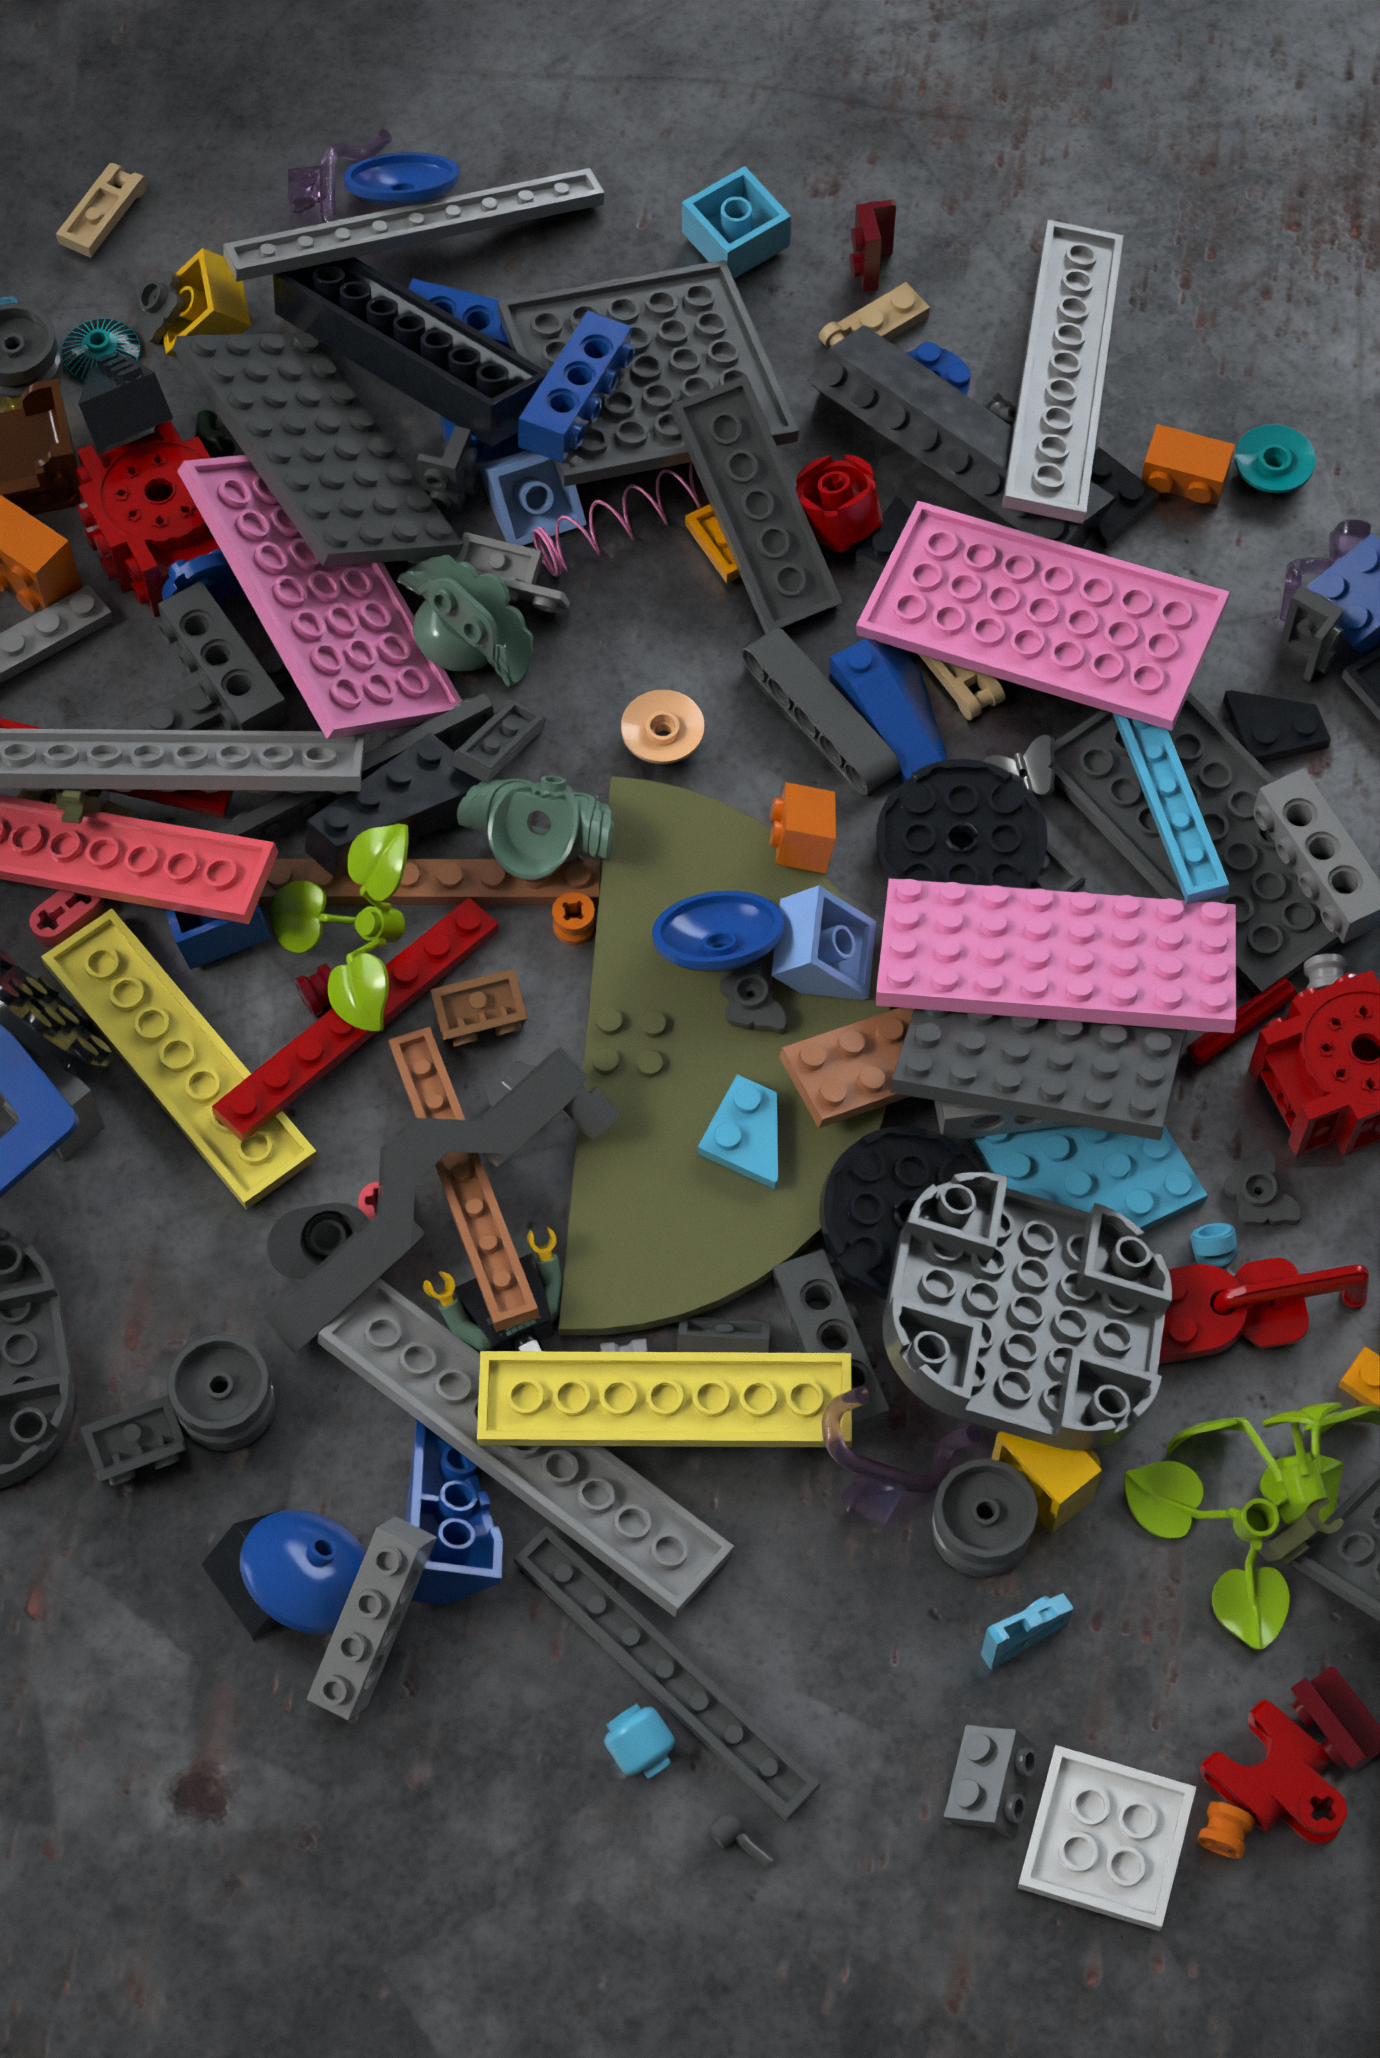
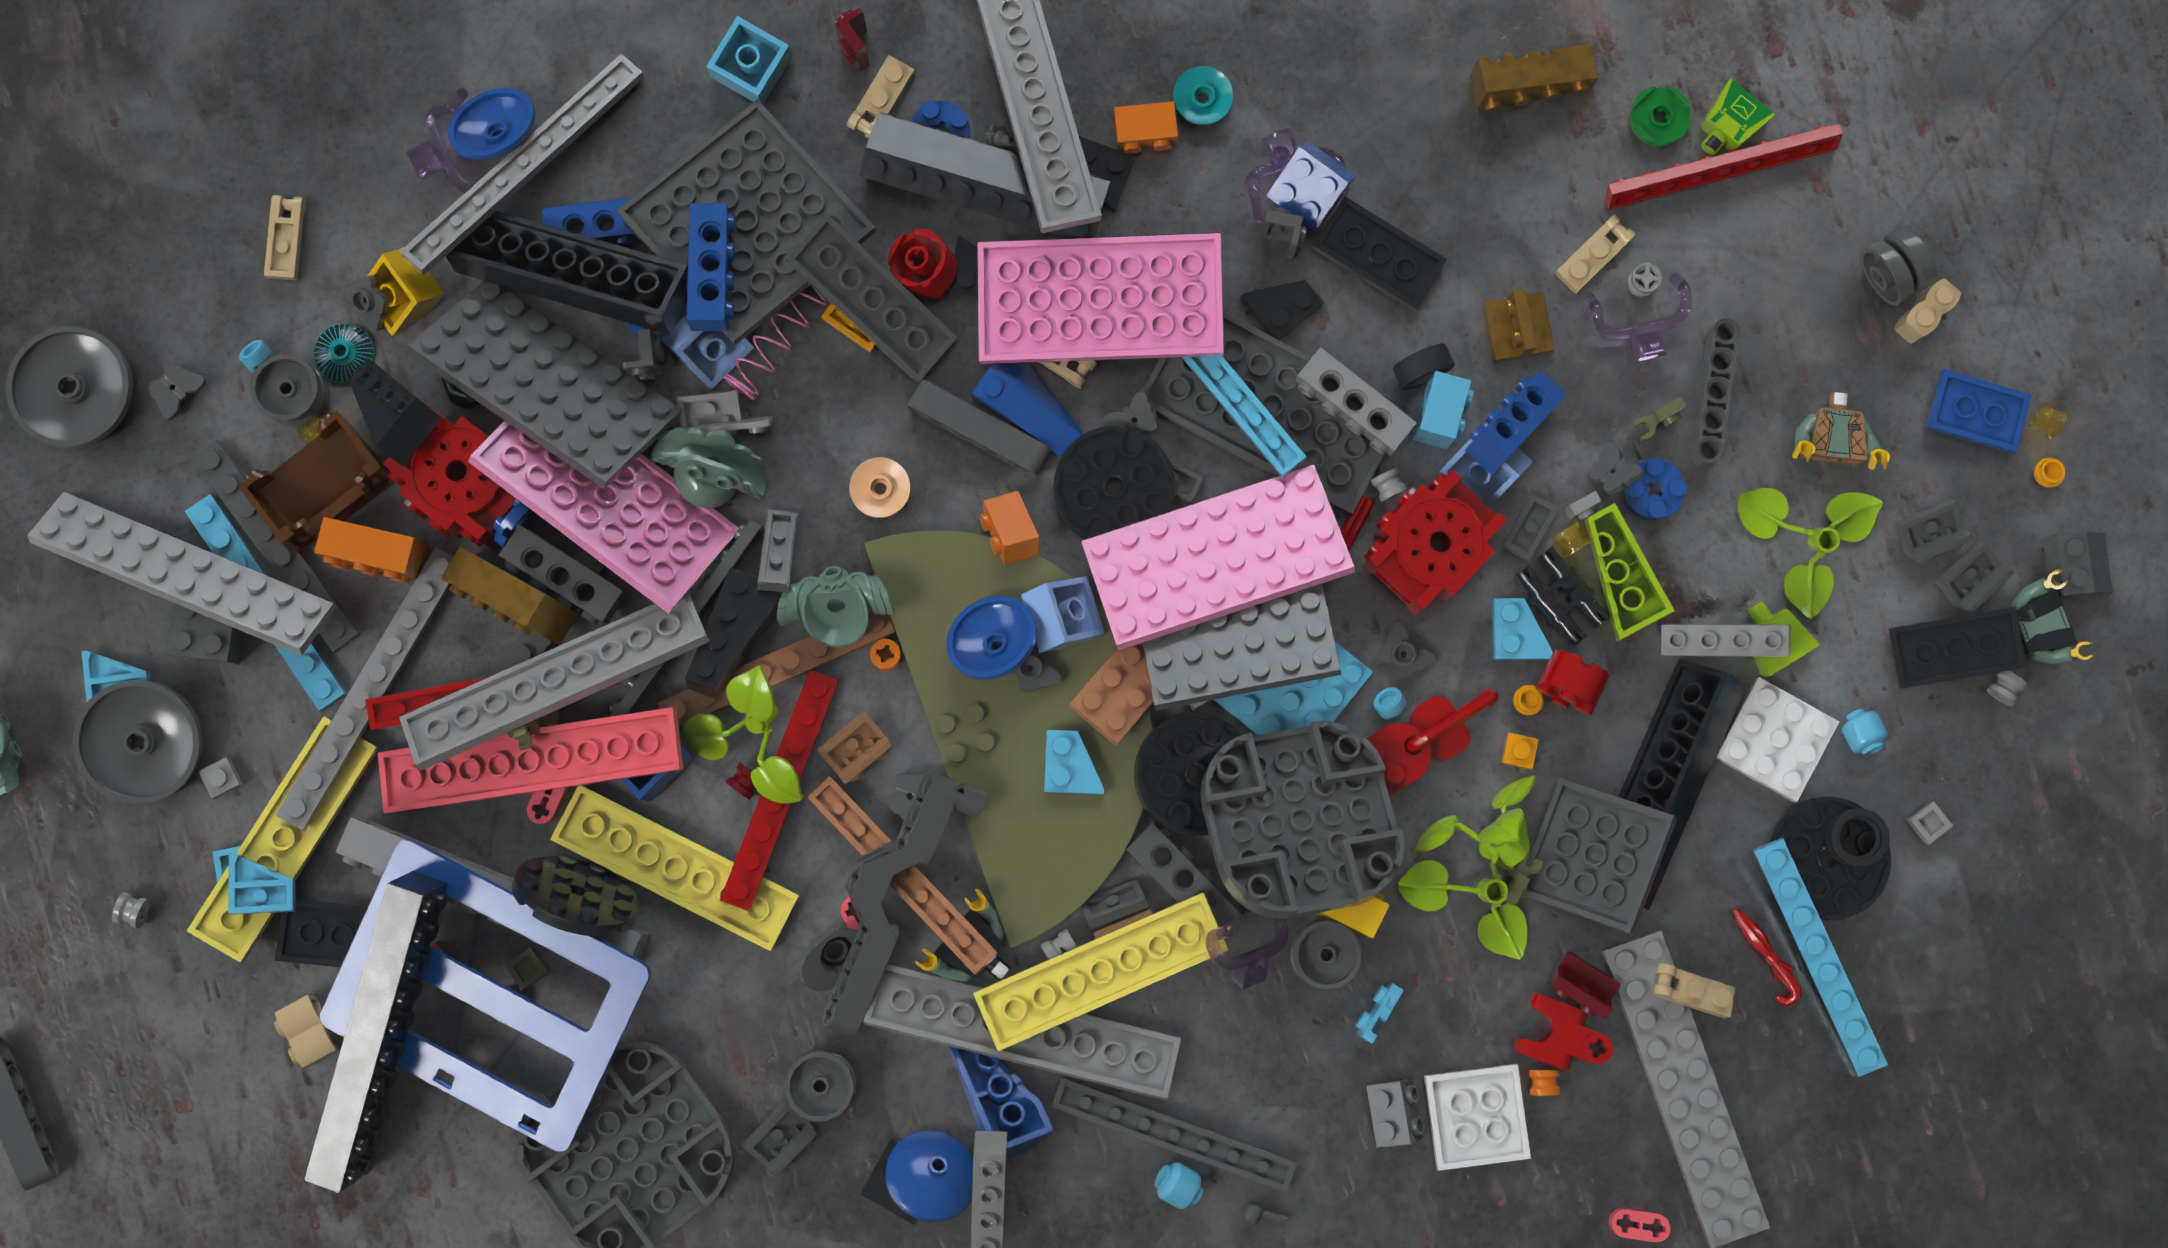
camera: 30 degrees left, 20 degrees up
none -> pearl gold wedge [441,547,578,646]

